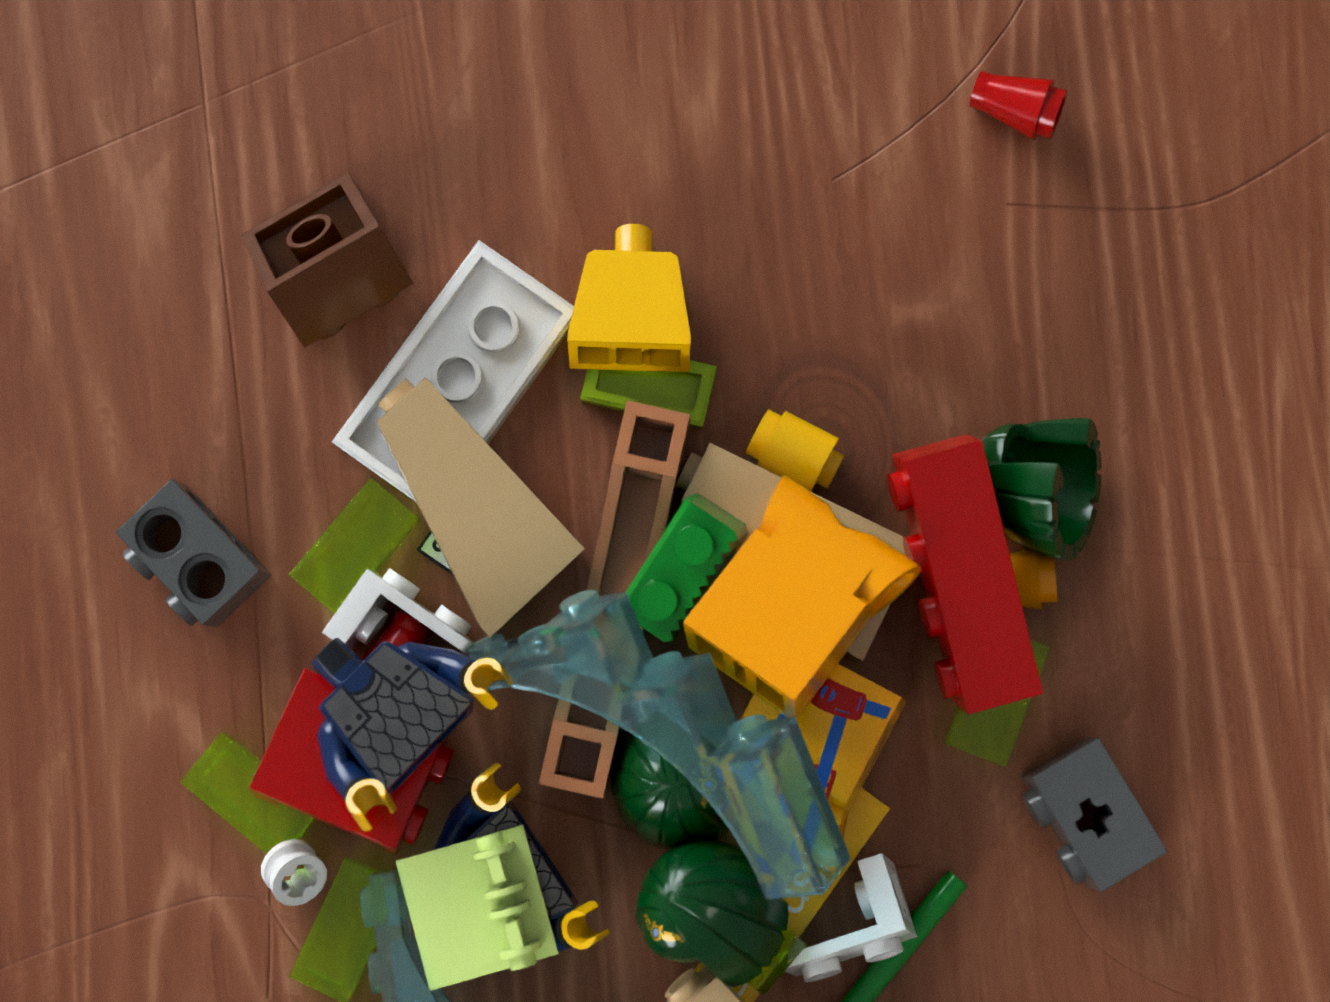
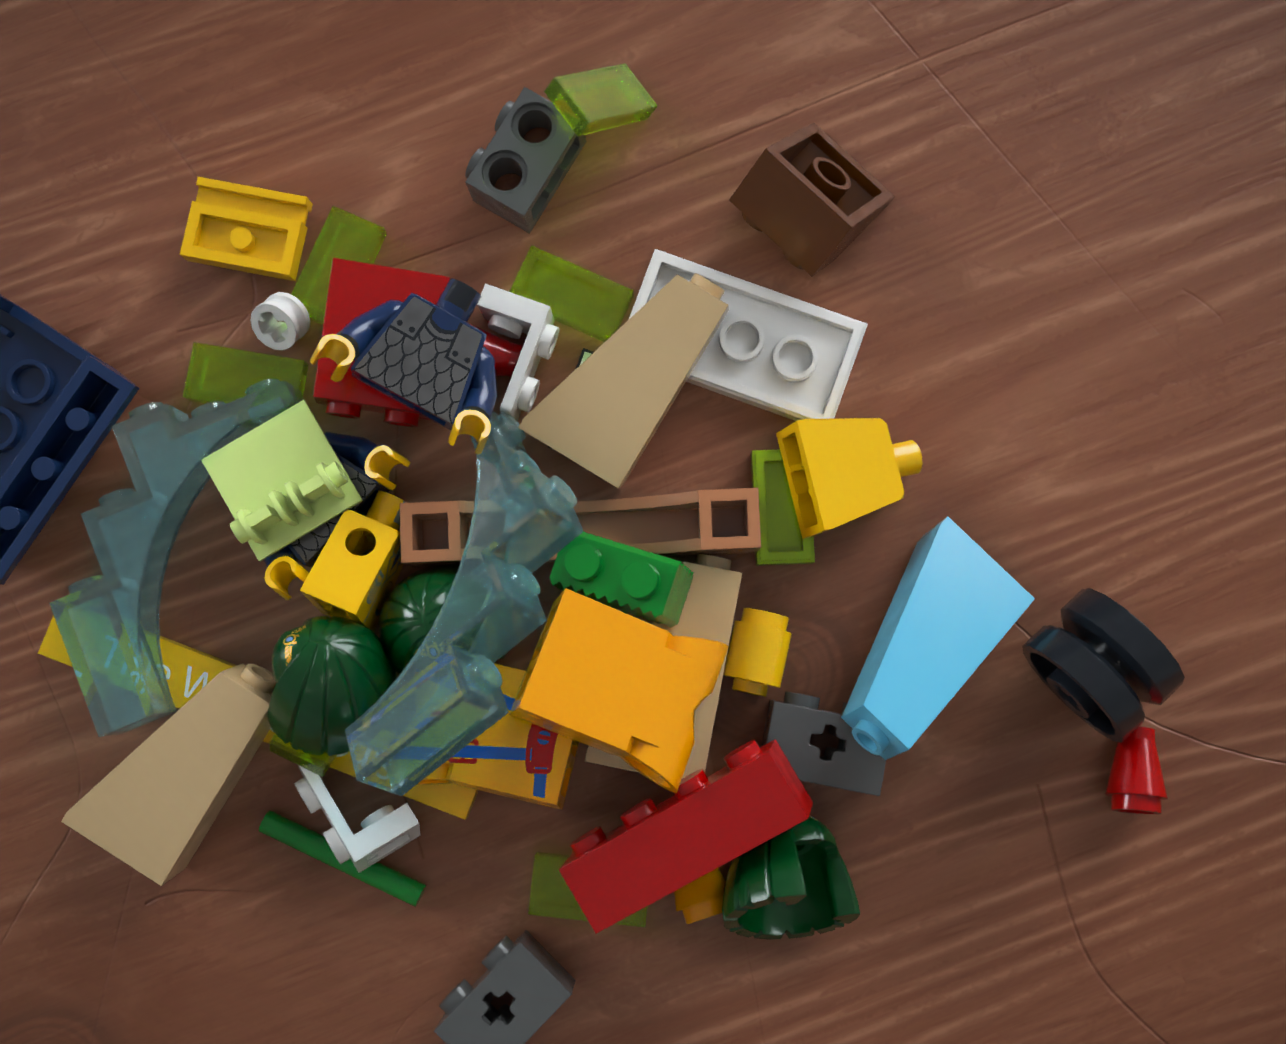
camera: 80 degrees right, 0 degrees up
none -> yellow plate [180,177,313,281]
none -> yellow torso [300,491,407,632]
none -> clear neon green tile [544,63,658,136]
none -> dark grey brick [761,691,886,796]
none -> medium azure slope [841,517,1035,760]
none -> black wheel [1022,588,1185,743]

